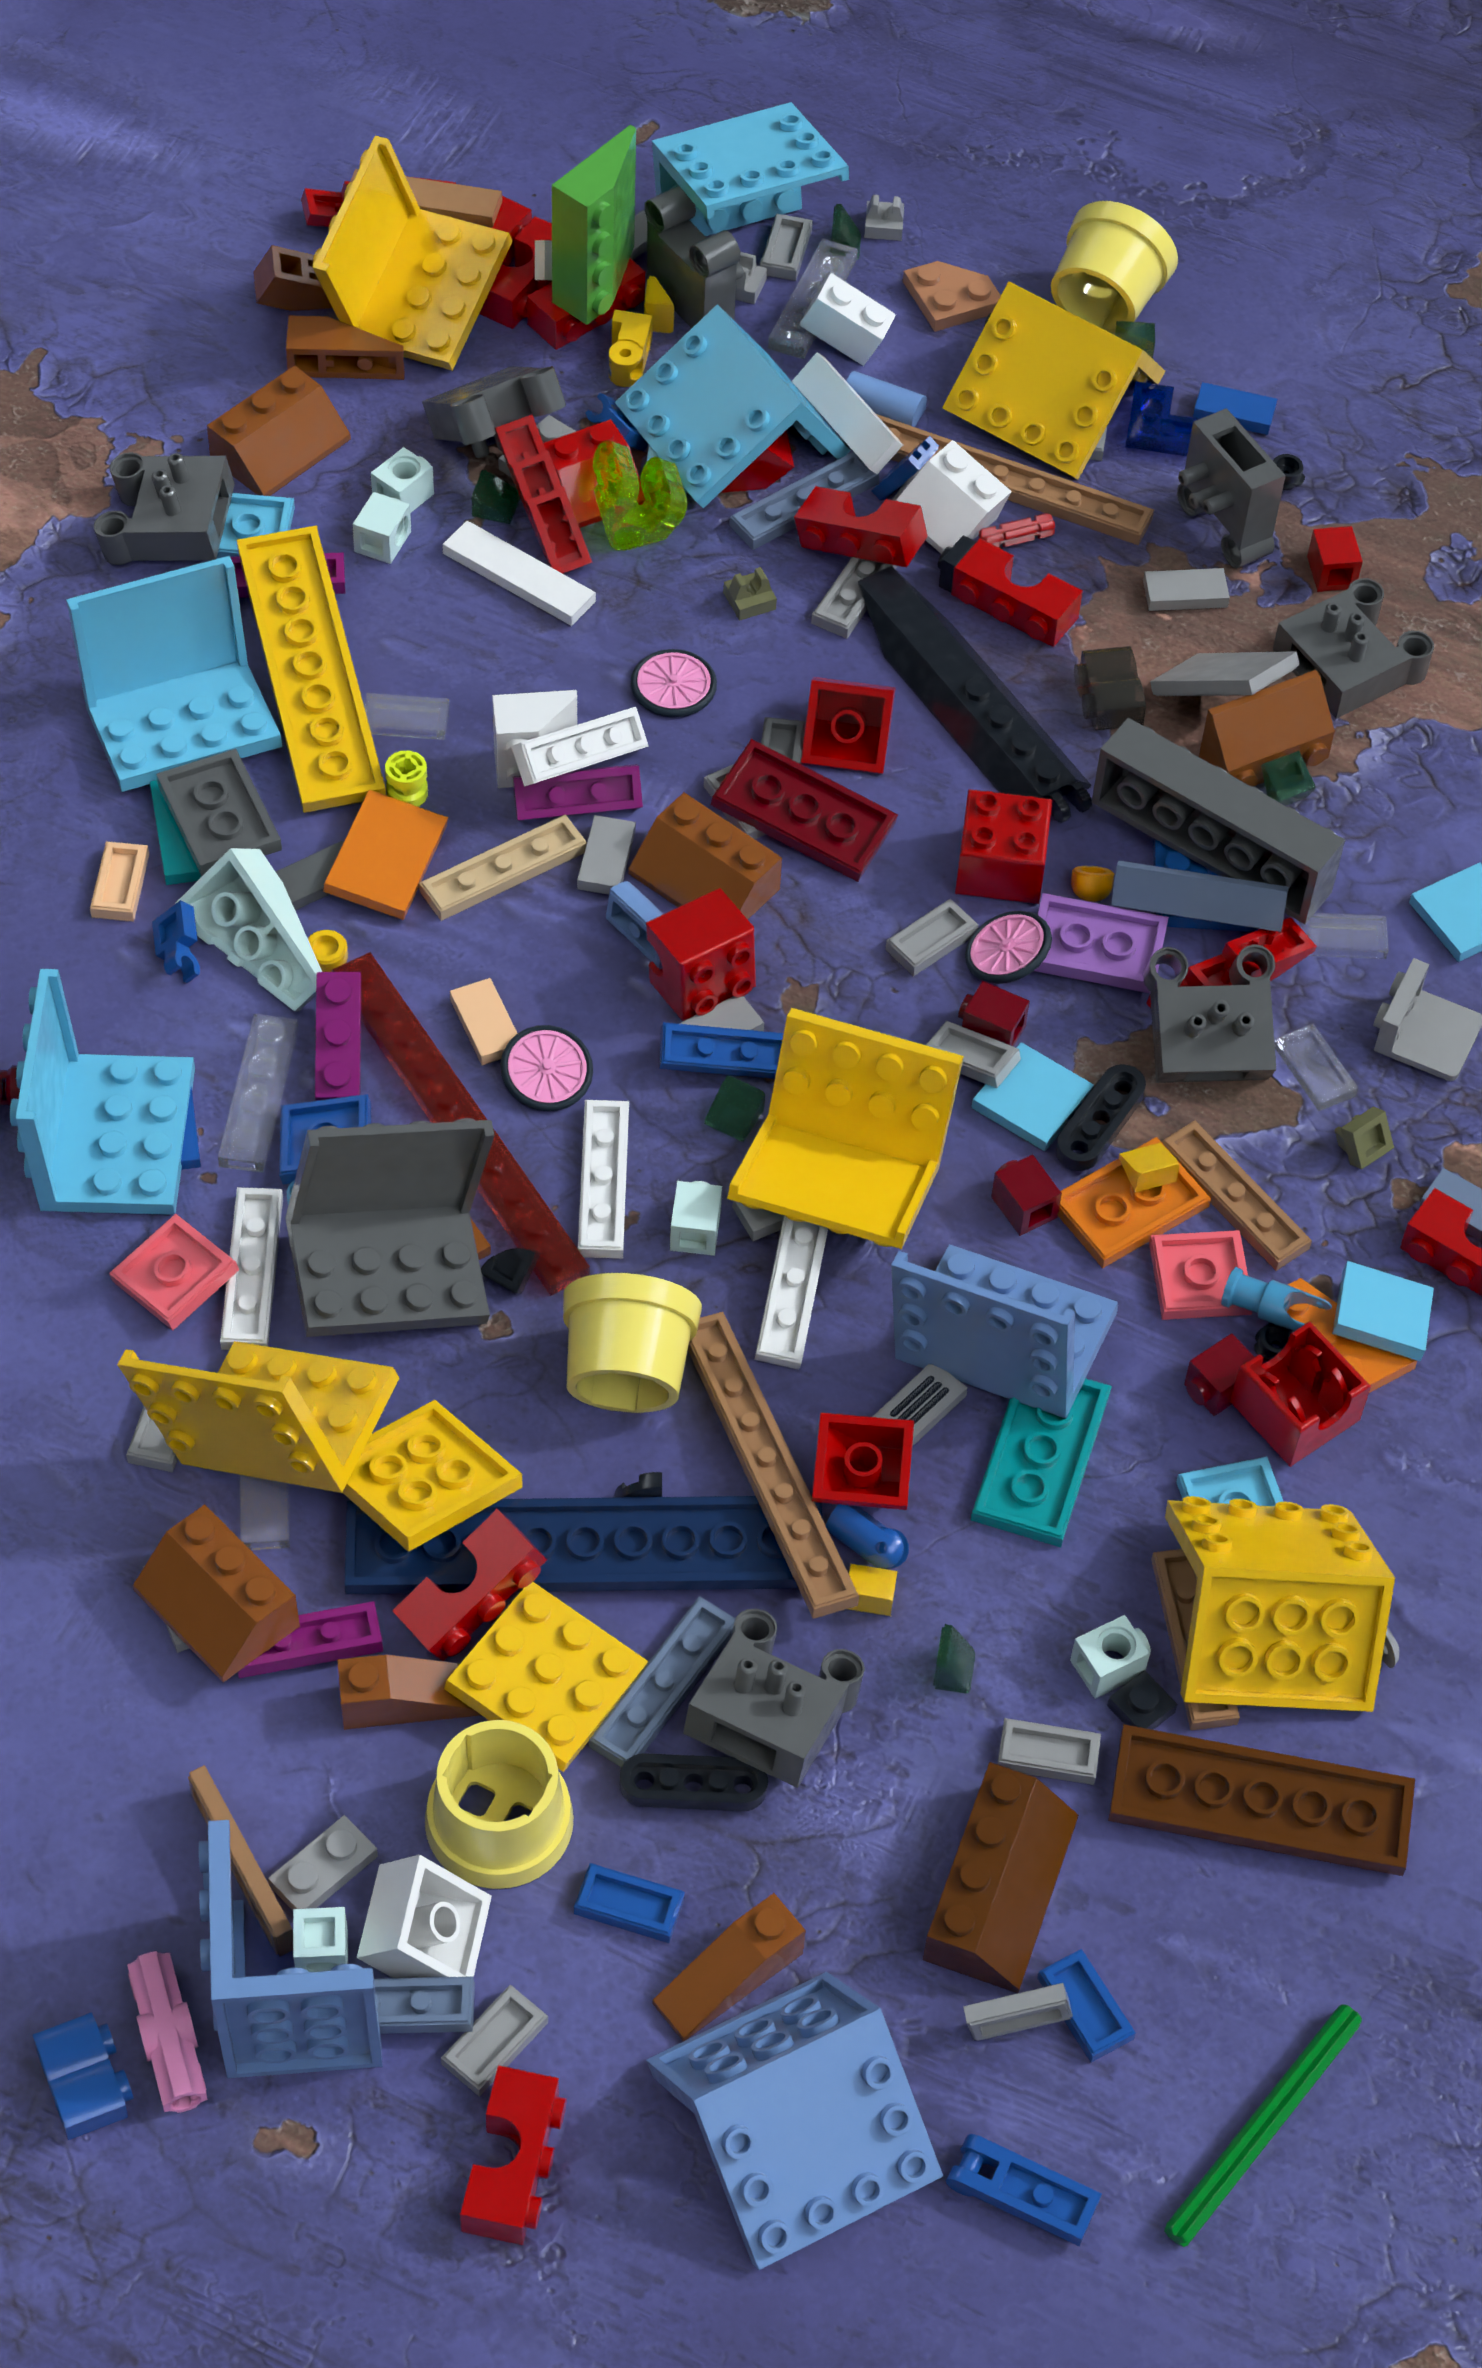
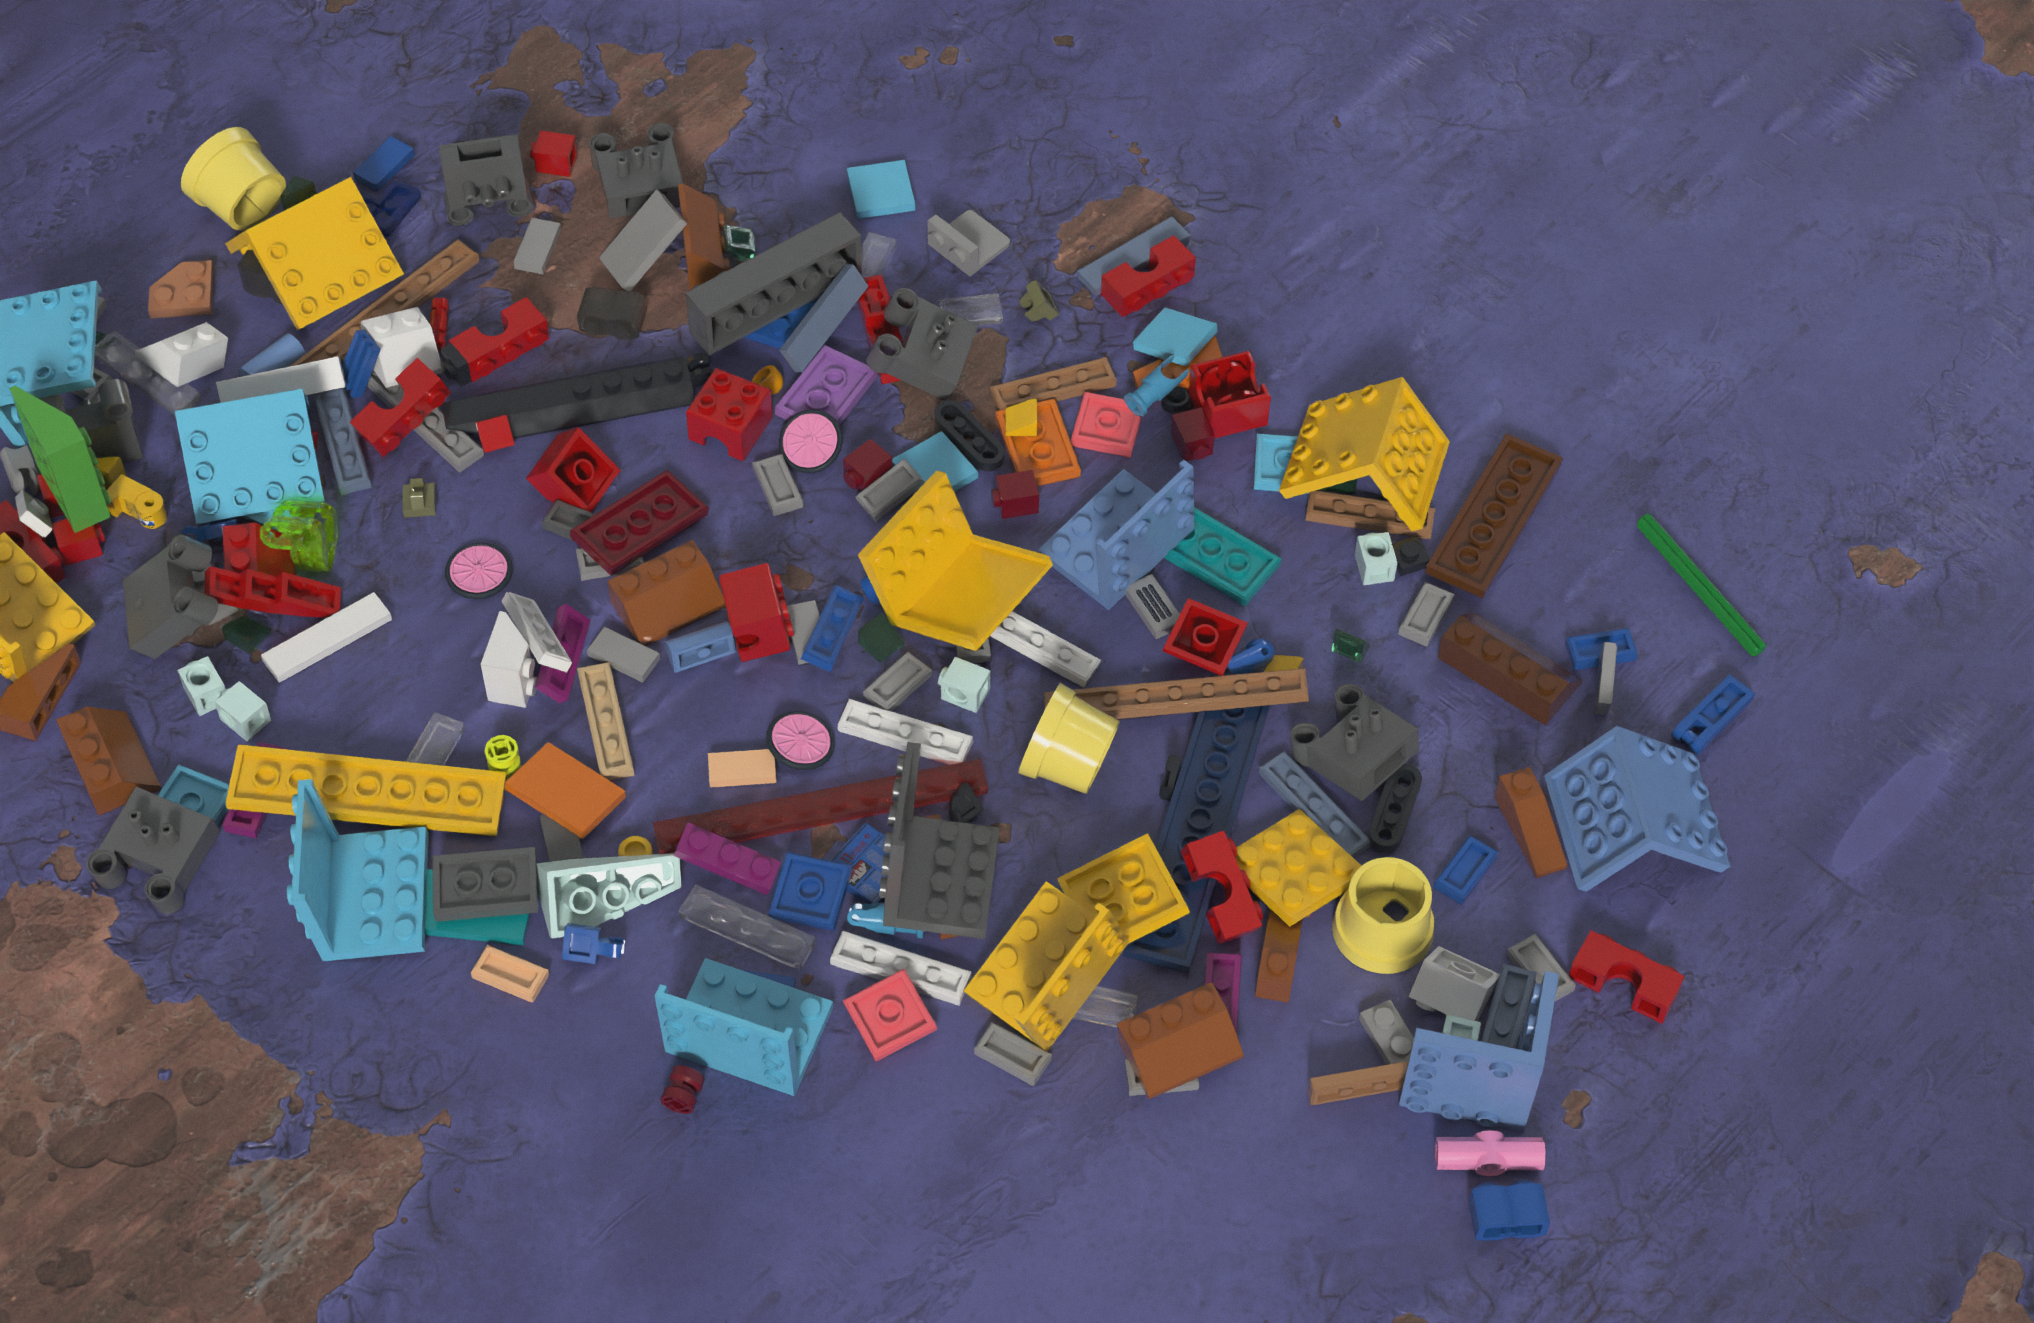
camera: 70 degrees left, 0 degrees up
none -> red tile [475,414,515,453]
none -> light grey tile [863,651,932,712]

